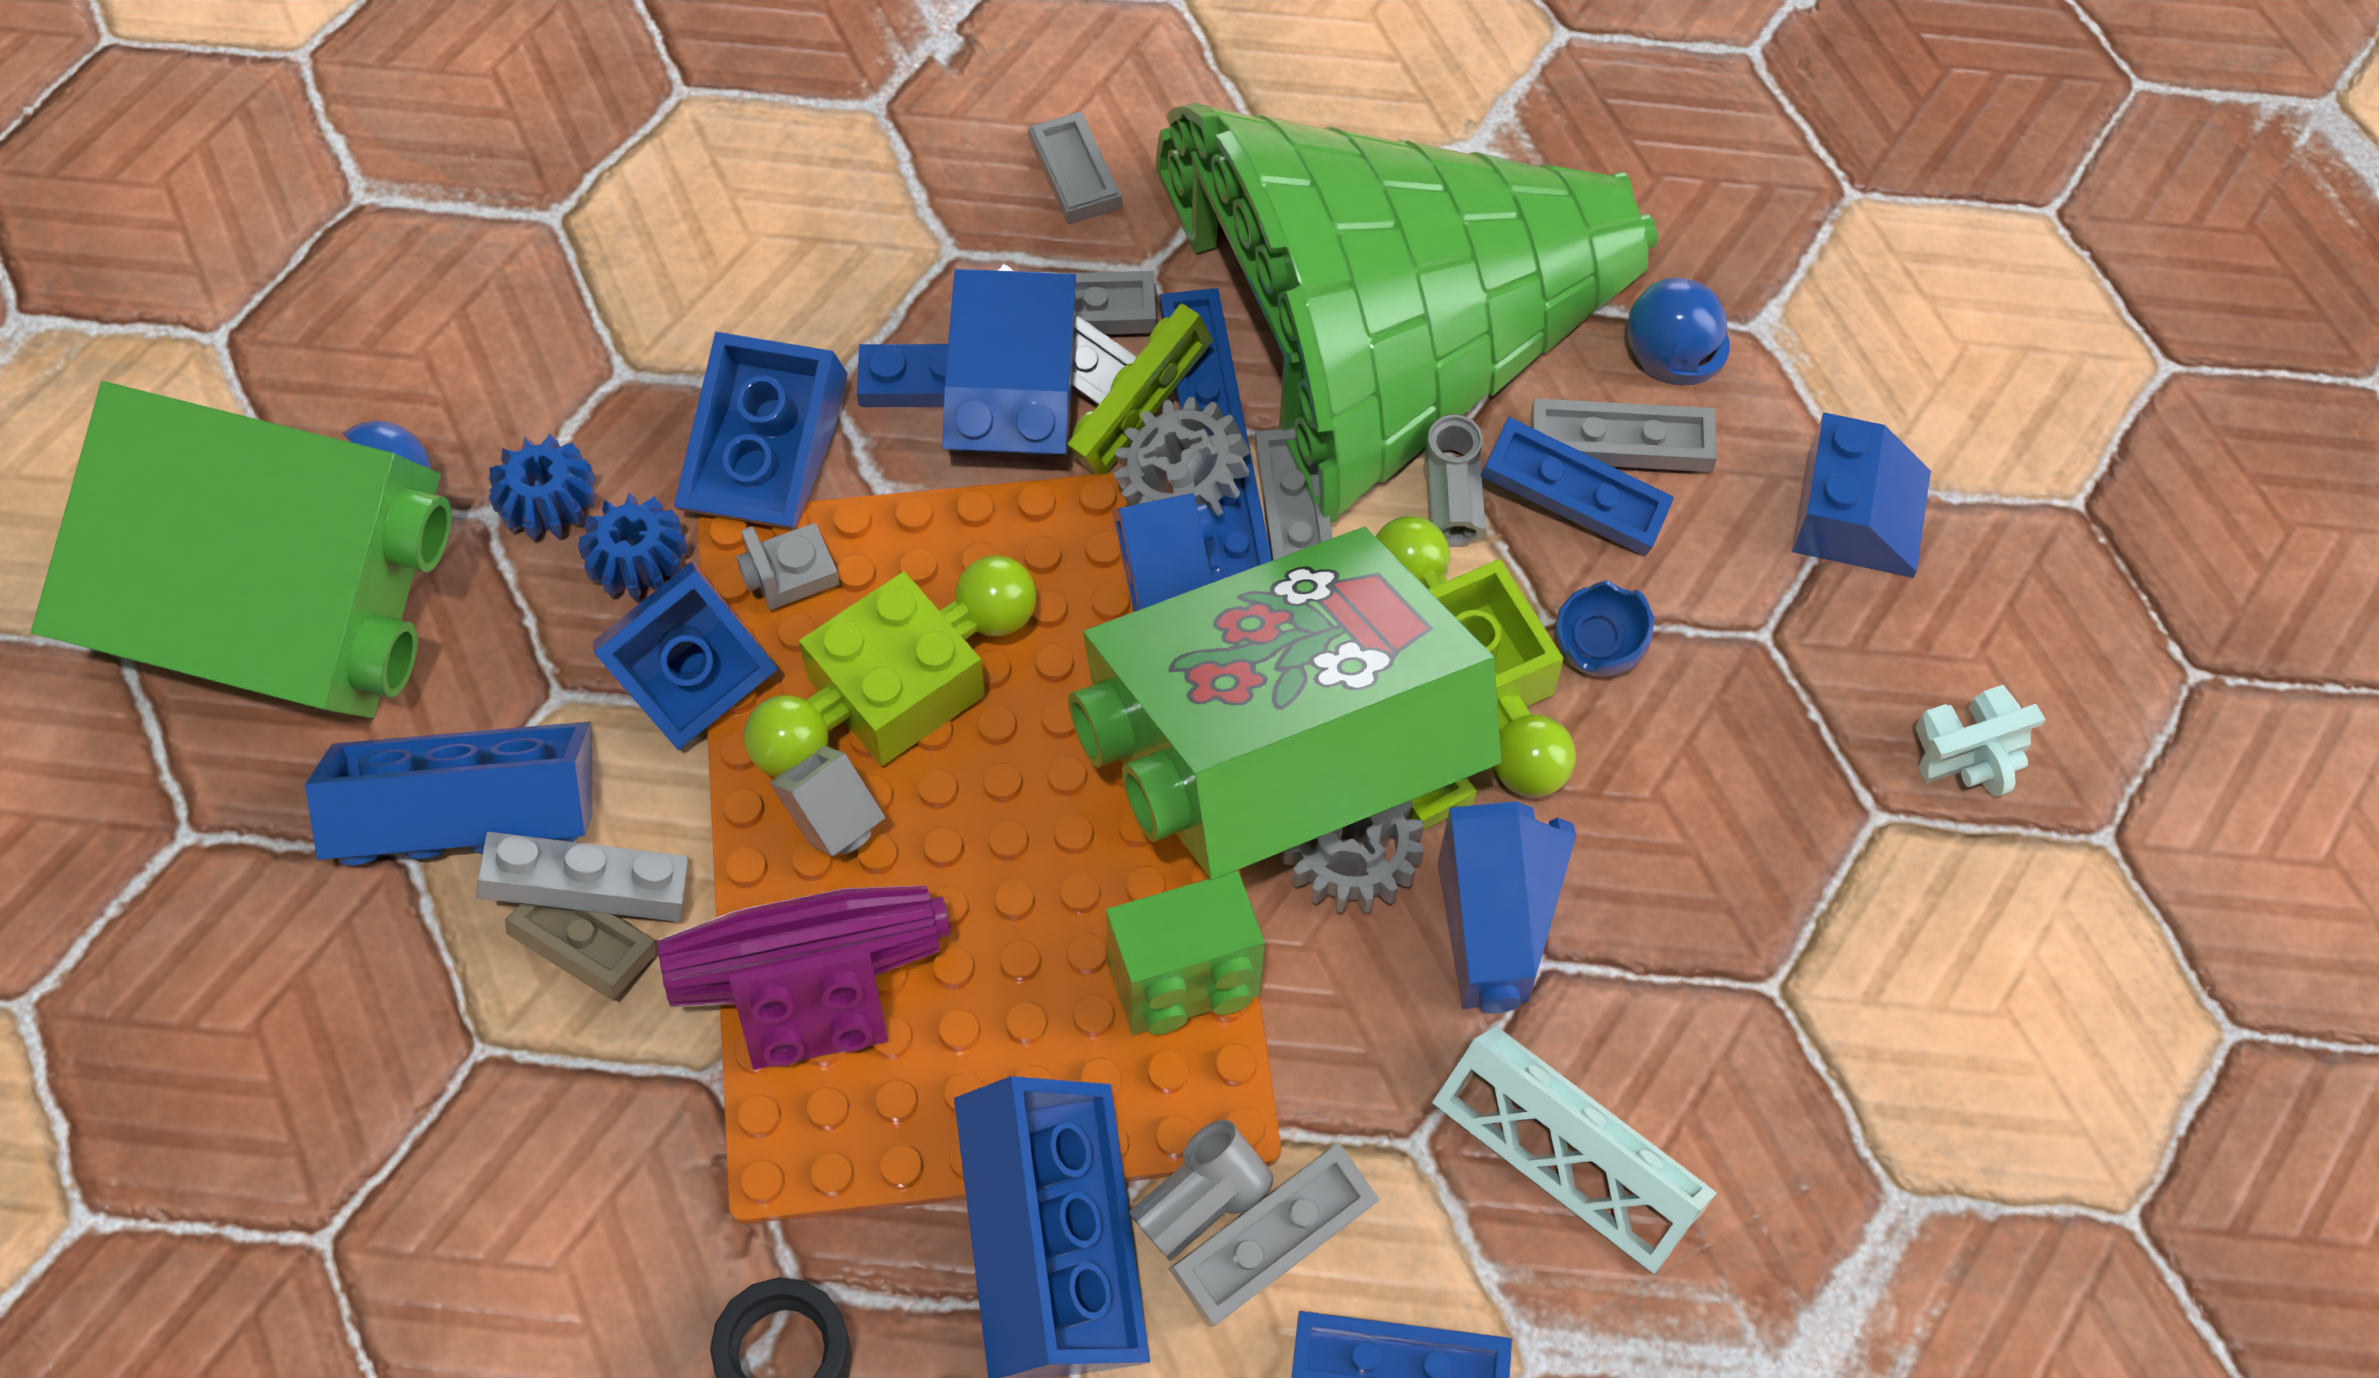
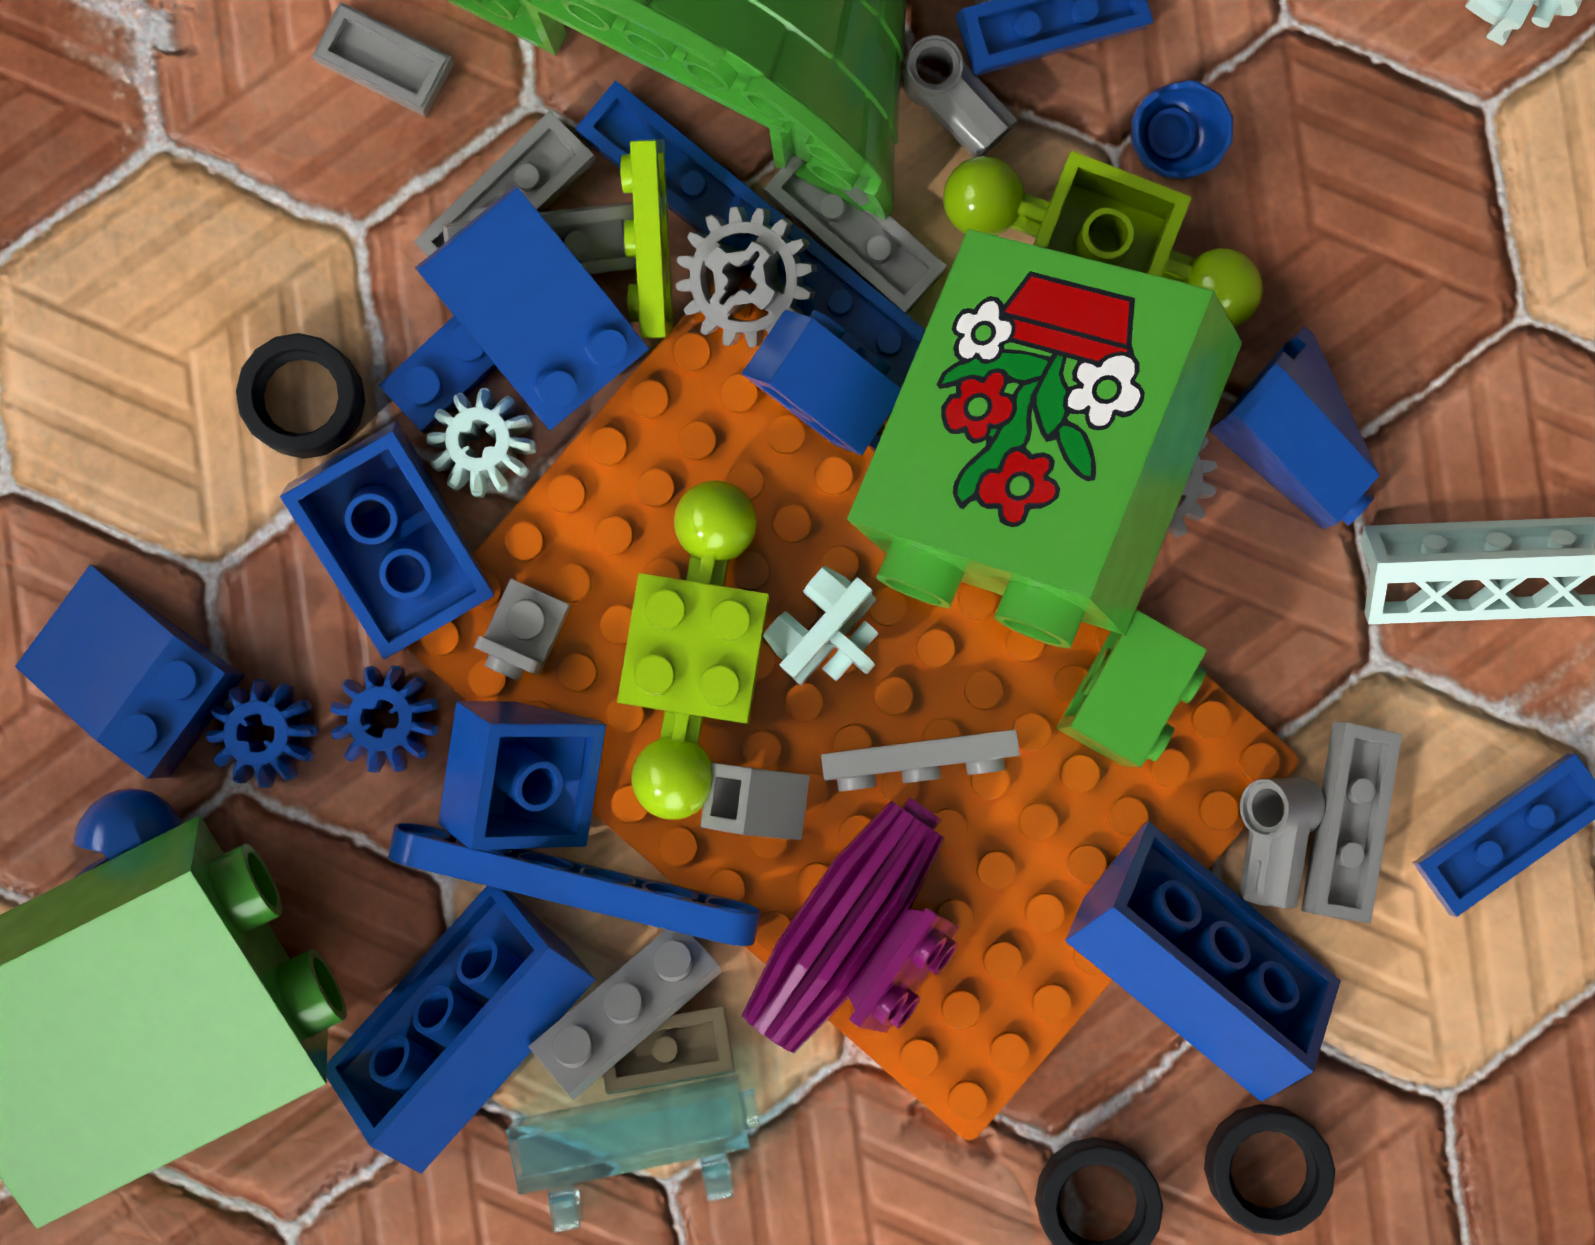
camera: 35 degrees left, 25 degrees up
none -> blue slope [15,564,245,779]
none -> black tyre [236,333,366,459]
none -> blue beam [388,823,761,946]
none -> light aqua gear [426,388,537,498]
none -> clear light blue brick [506,1074,761,1233]
none -> light aqua hips [763,566,879,686]
none -> light grey plate [821,730,1020,791]

